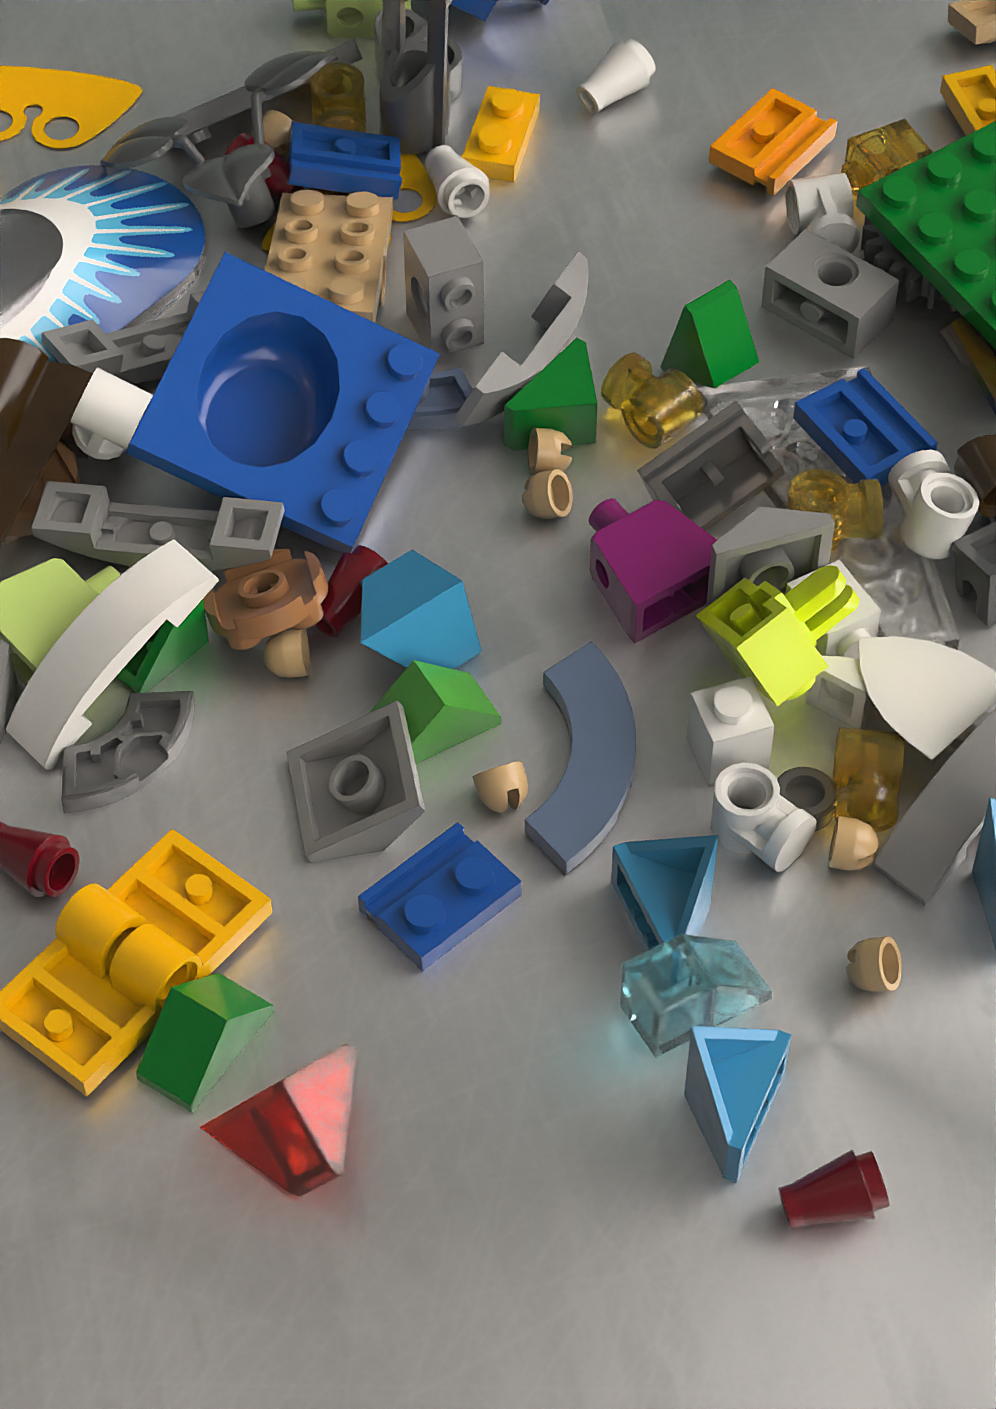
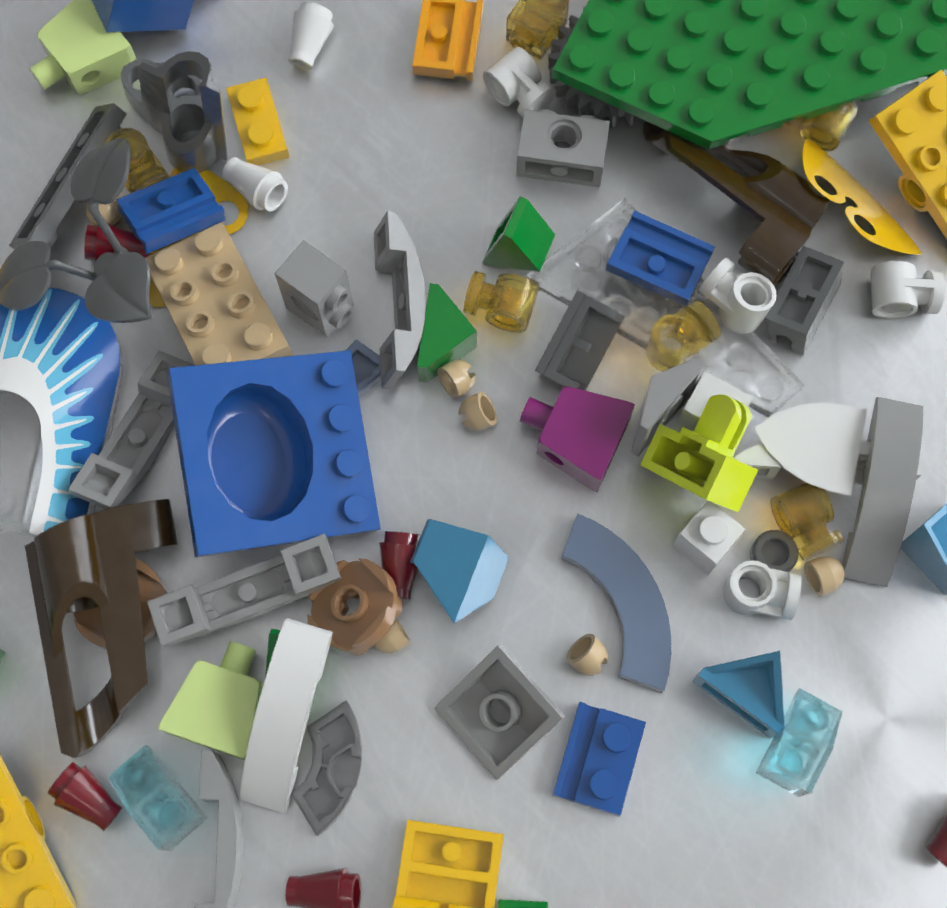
camera: 30 degrees left, 20 degrees up
white piece [70,367,153,460] -> none
bright green slope [368,660,501,764] -> none
dark azure slope [684,1026,792,1183] -> none
tan hinge [846,936,902,992] -> none

